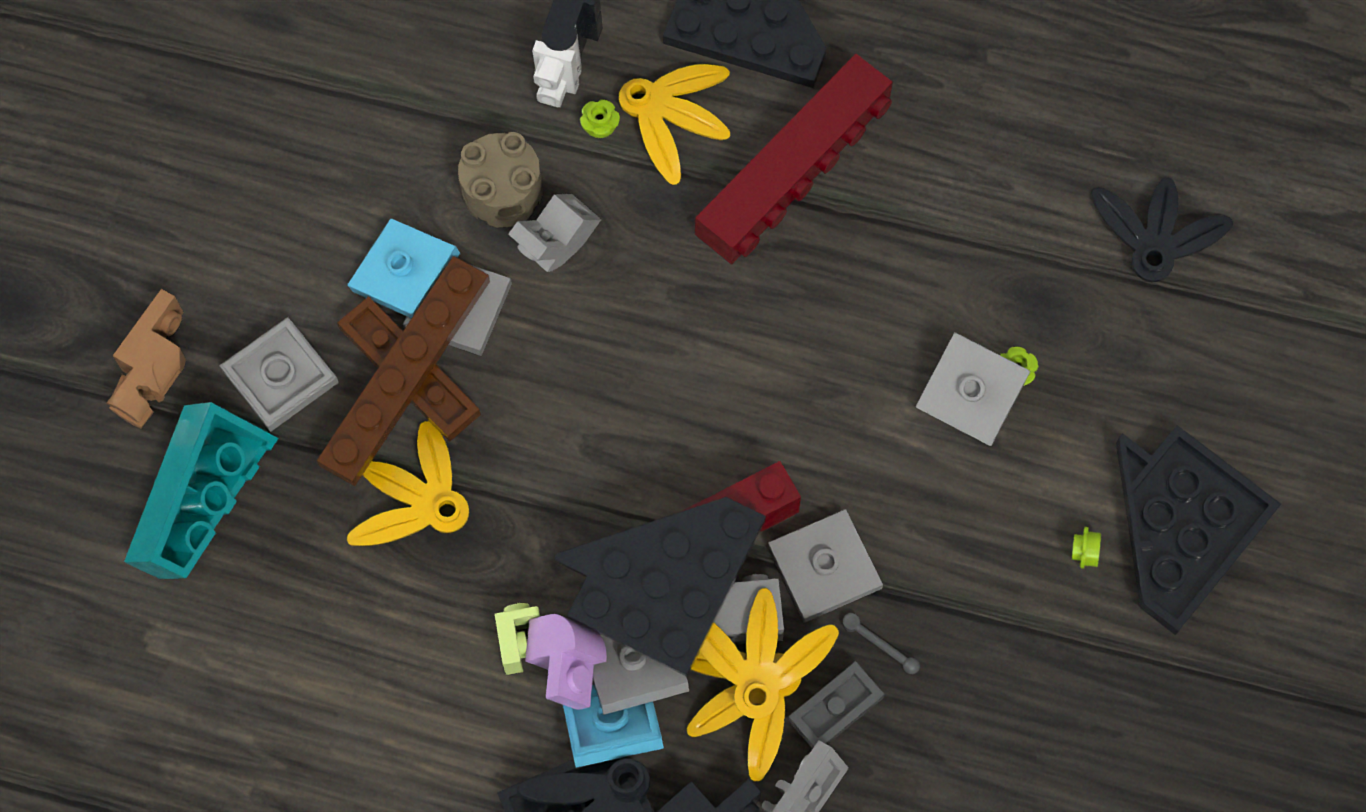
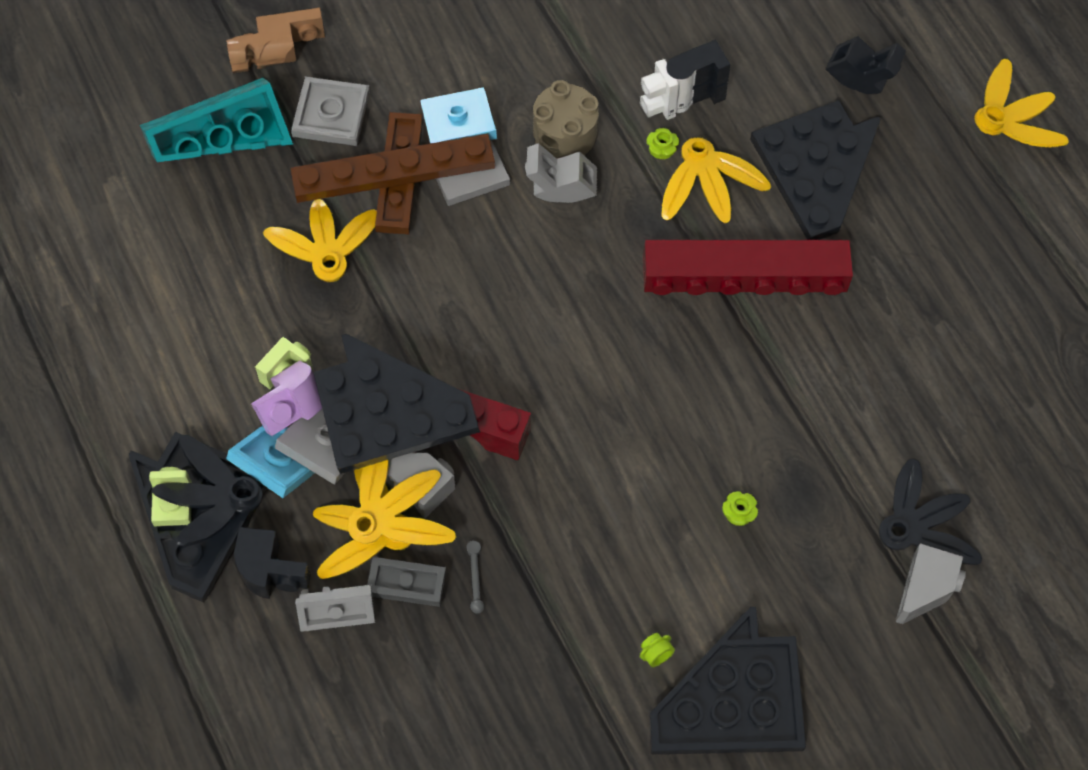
camera: 45 degrees right, 5 degrees down
light grey plate [768,509,883,623] -> none
light grey plate [916,332,1031,446] -> none
none -> light grey slope [896,544,966,624]

